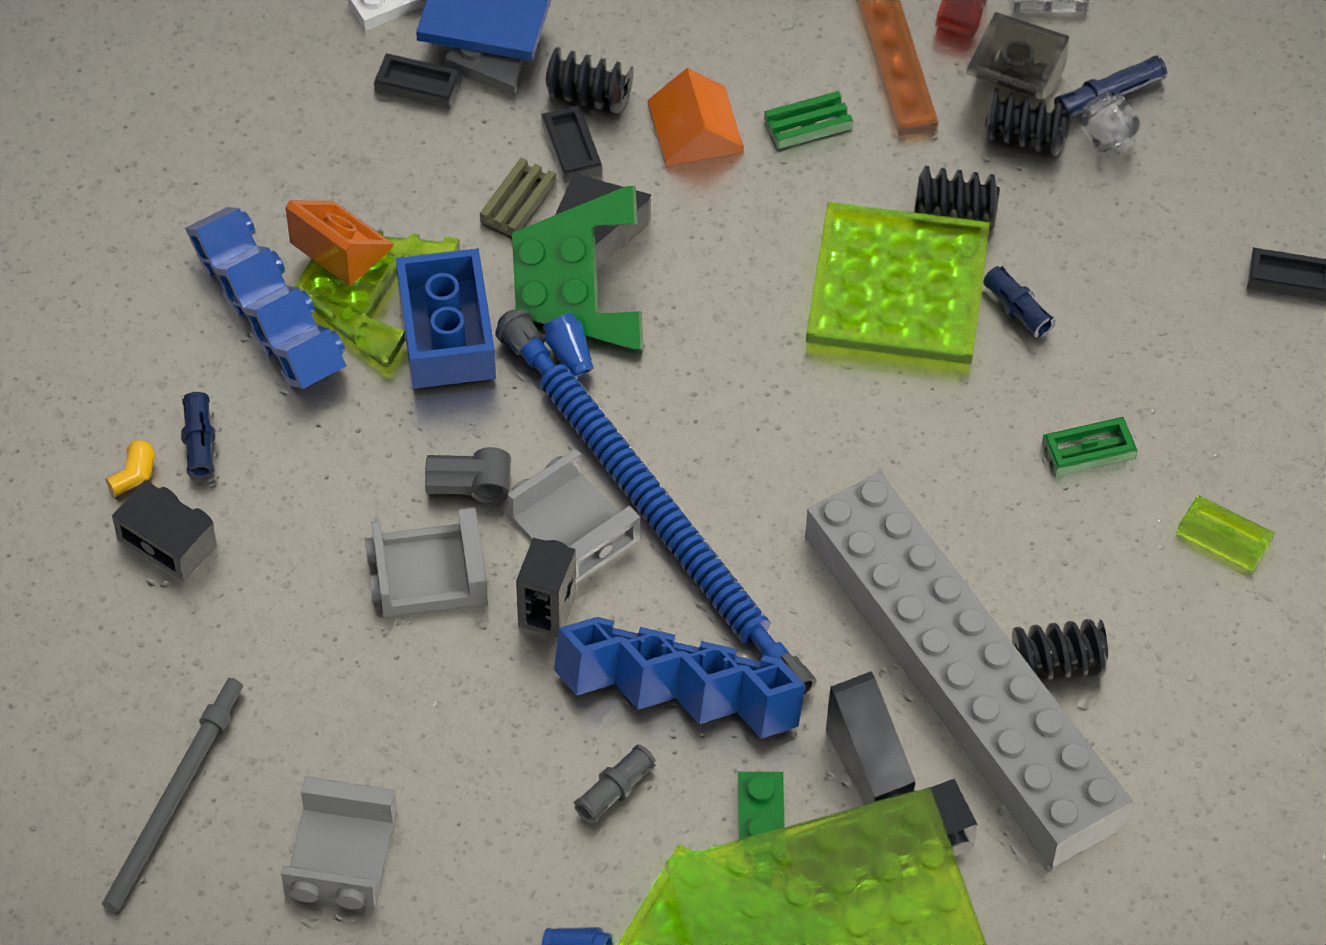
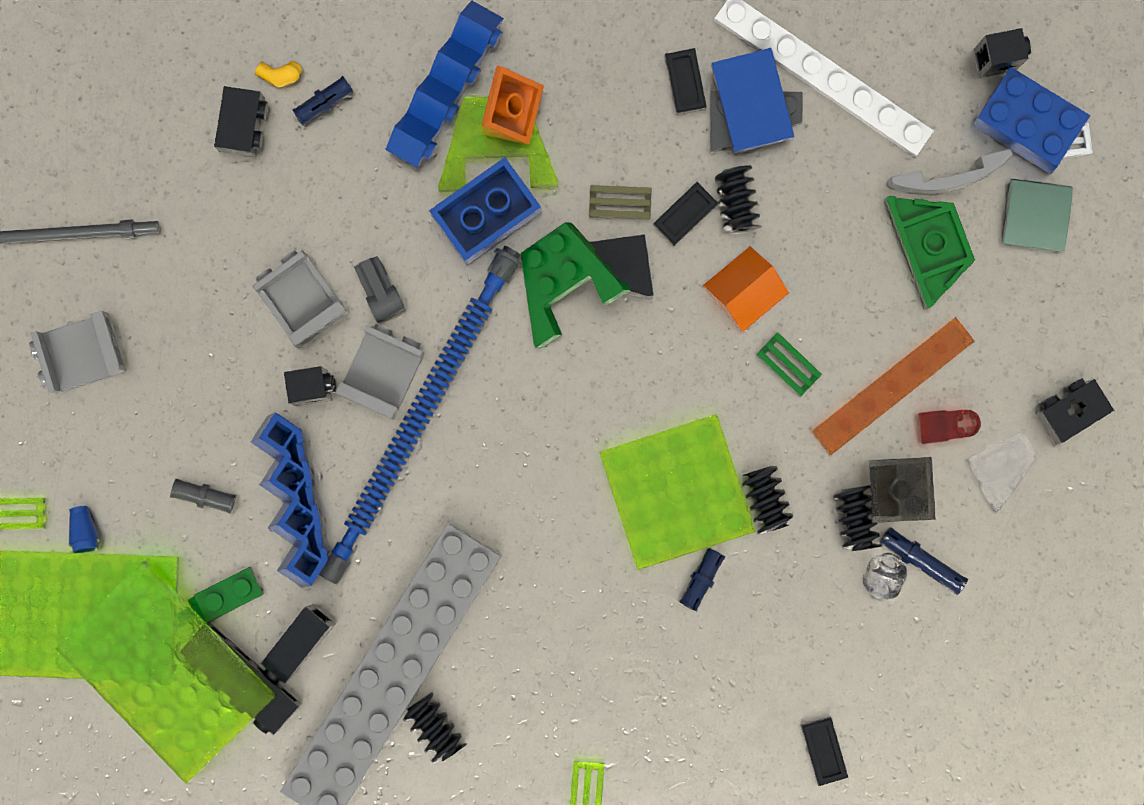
camera: 60 degrees right, 30 degrees up
blue cone [543,313,594,378] -> none
green tile [1042,416,1138,477] -> none

